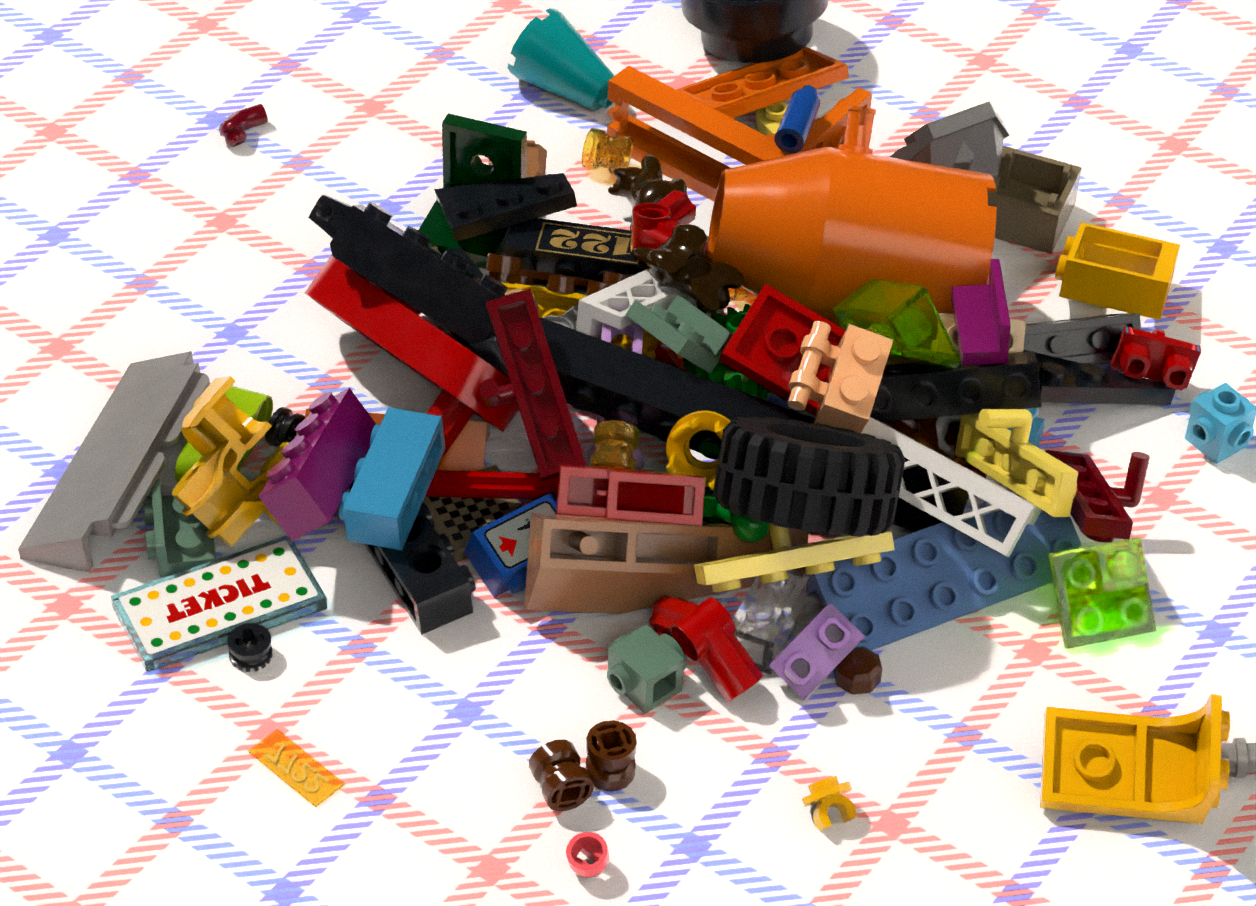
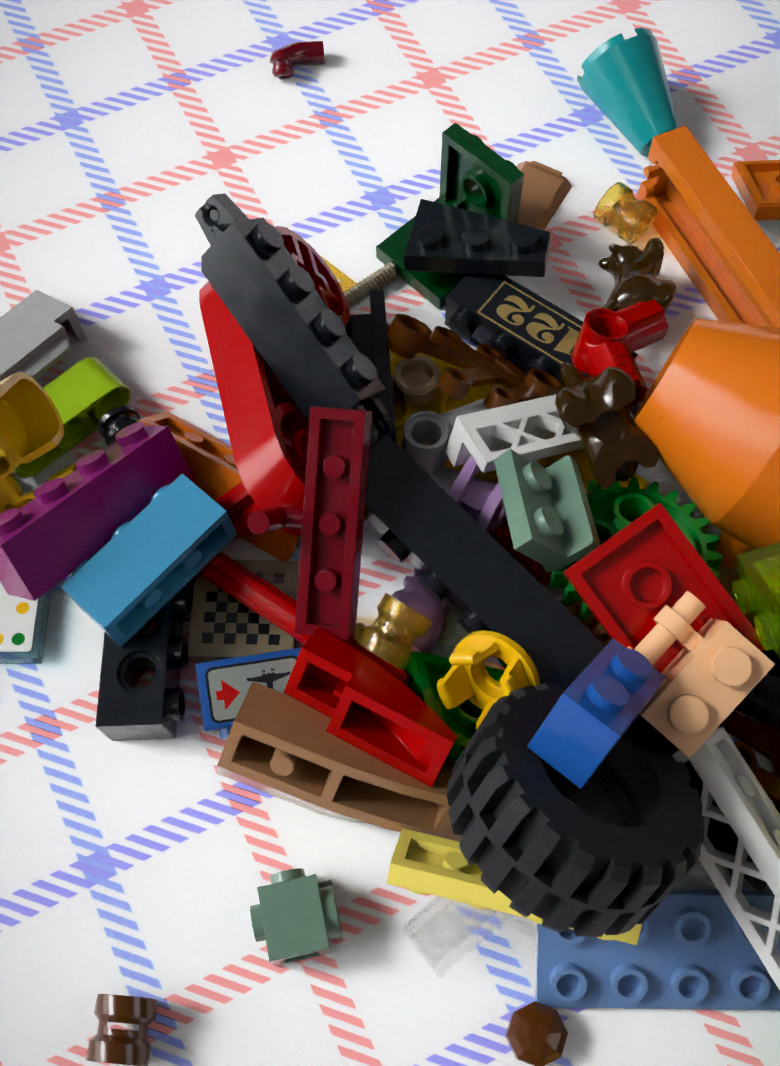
camera: 30 degrees right, 20 degrees up
reddish brown wheel [585,720,637,791] -> none
red piece [648,595,764,702] -> none
medium lavender hips [769,603,865,700] -> none
none -> blue brick [527,638,666,789]

